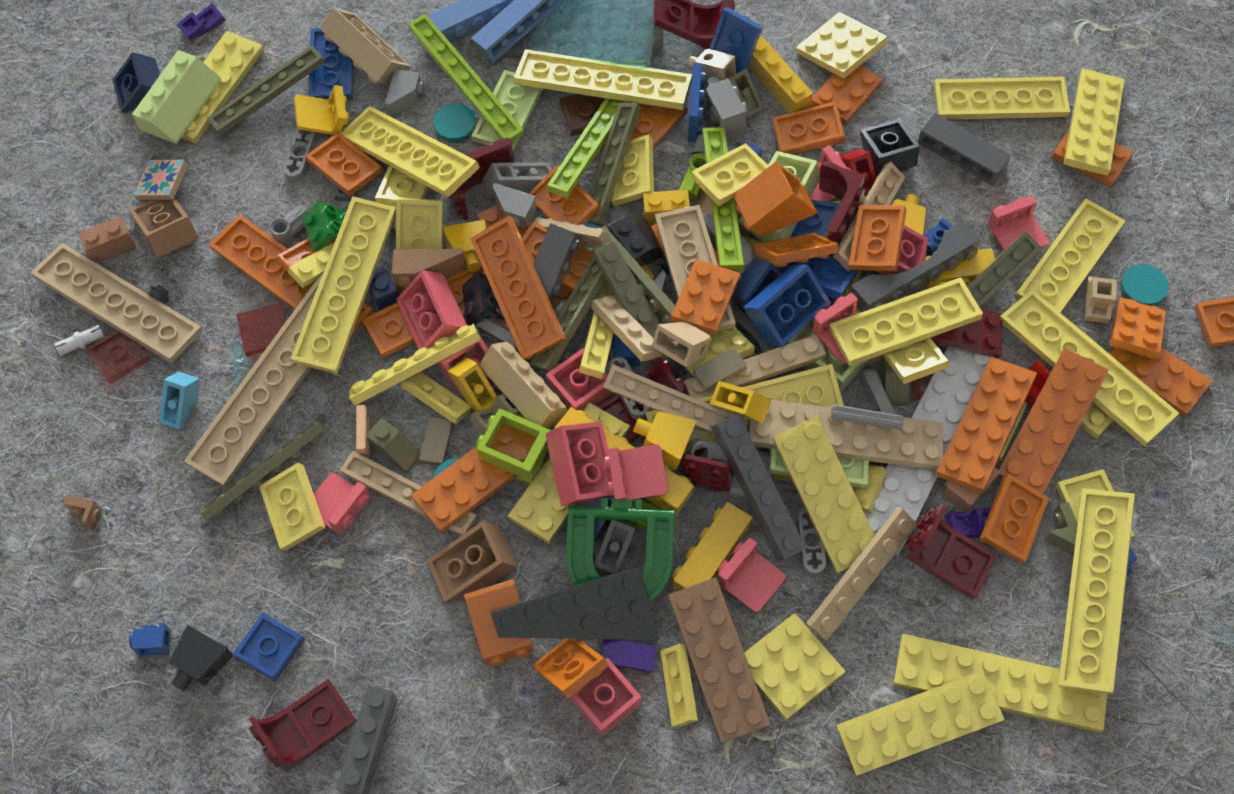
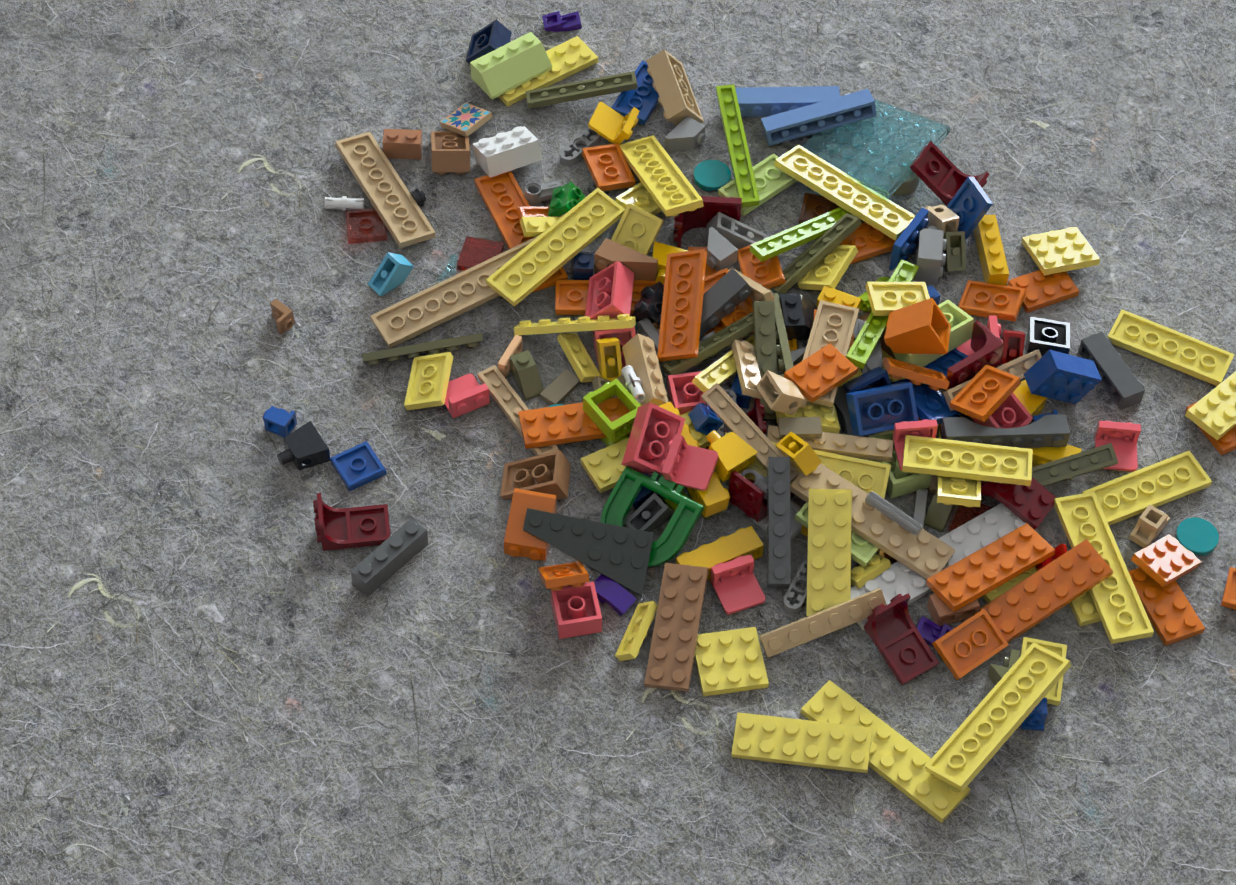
camera: 25 degrees right, 10 degrees down
none -> white brick [473,126,542,178]
none -> white pin [621,366,646,403]
none -> blue brick [688,403,724,435]
none -> blue brick [1023,350,1102,404]

